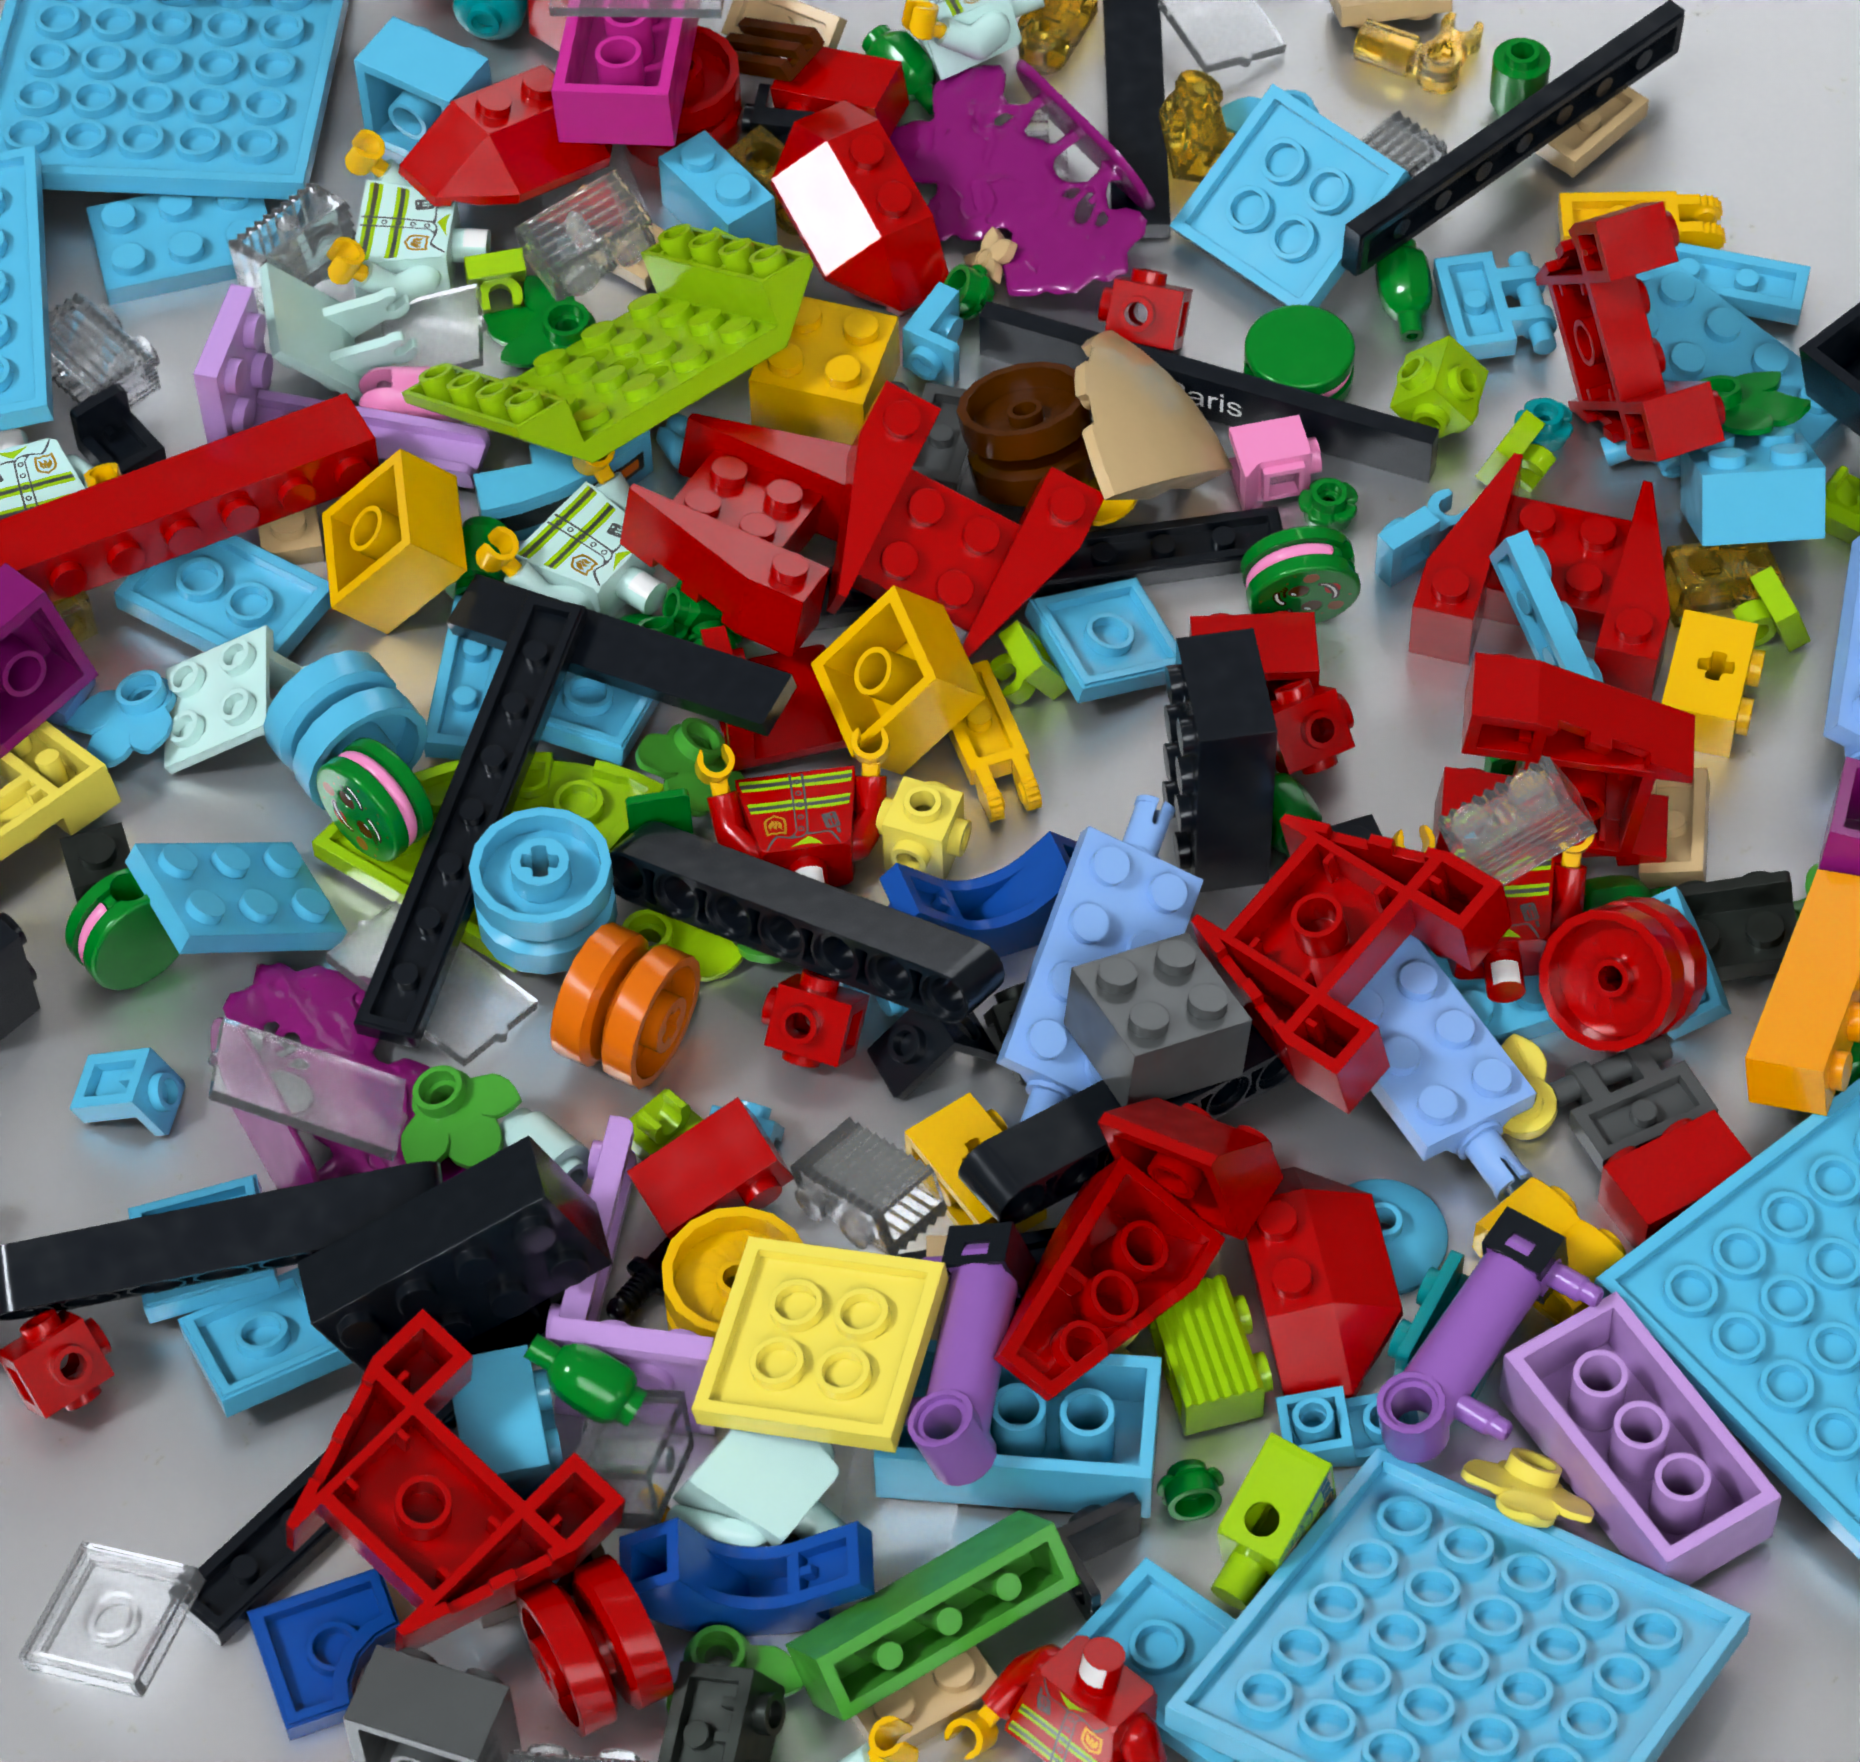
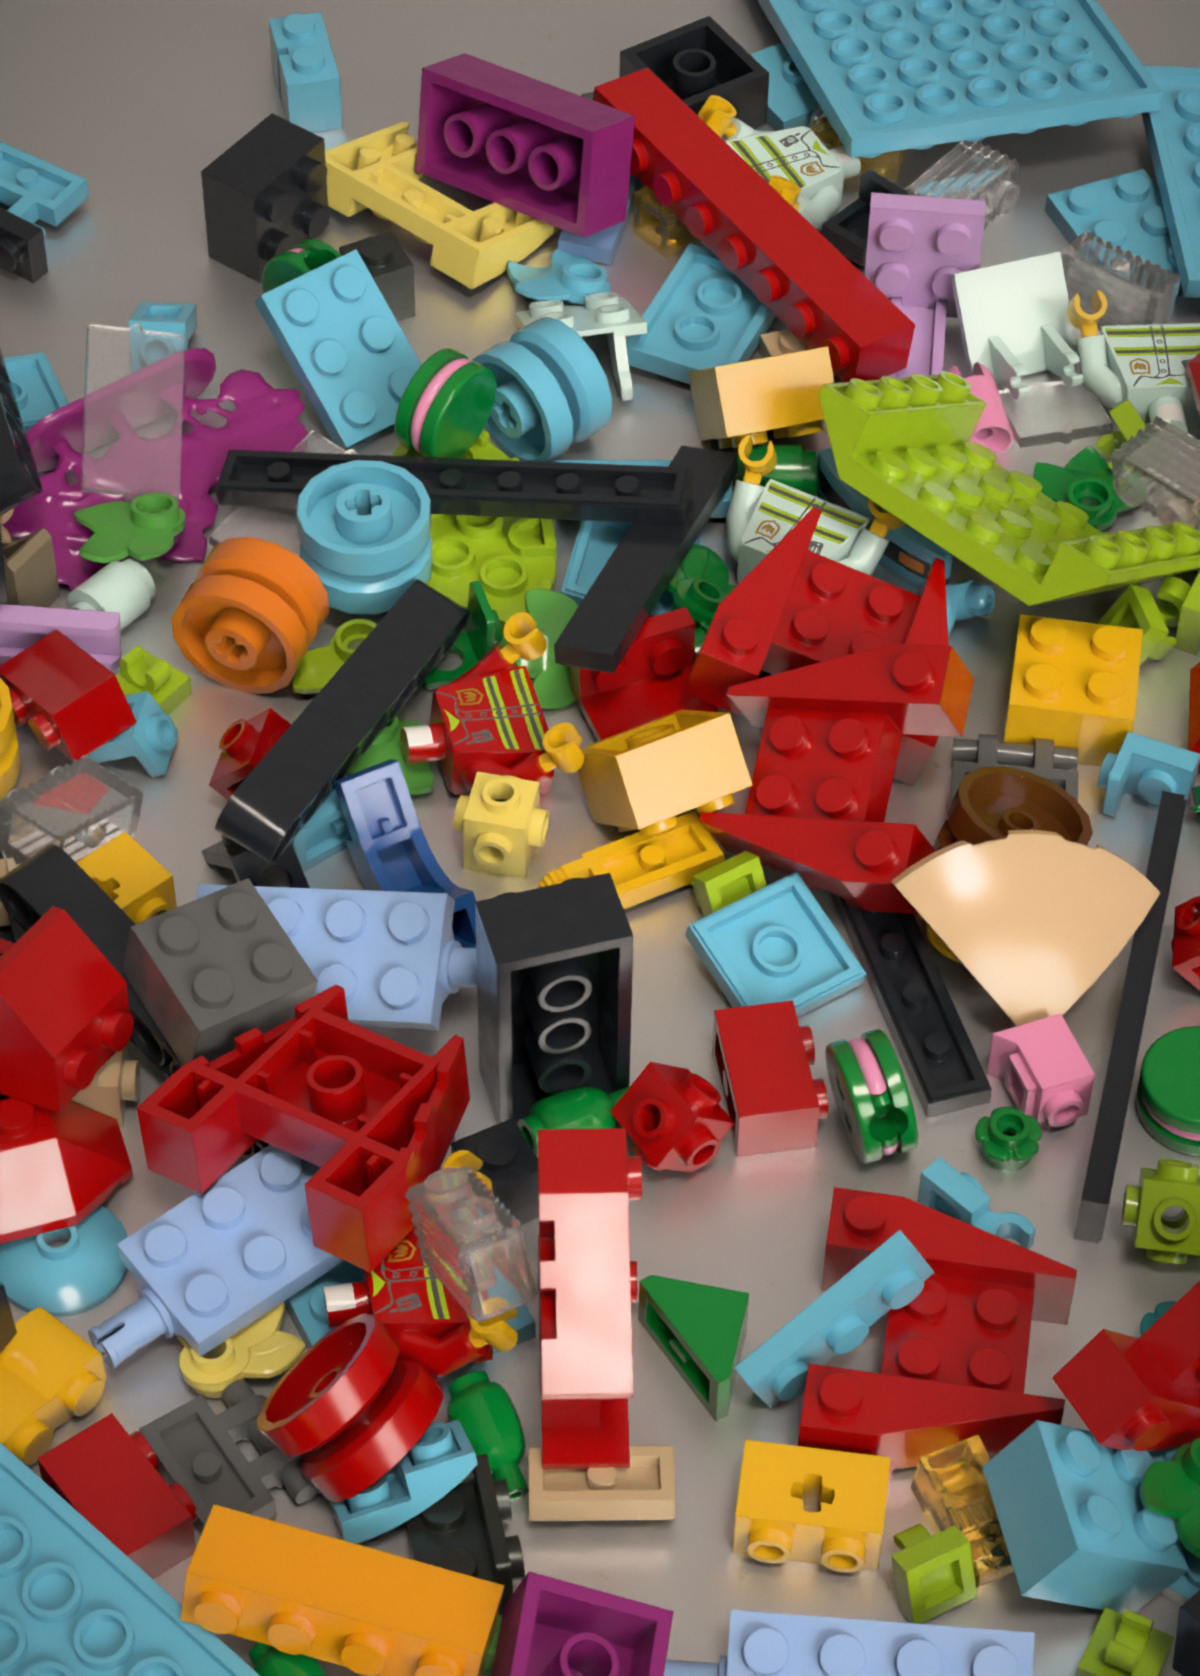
camera: 80 degrees right, 5 degrees down
lime tile [1474,409,1557,493] -> none

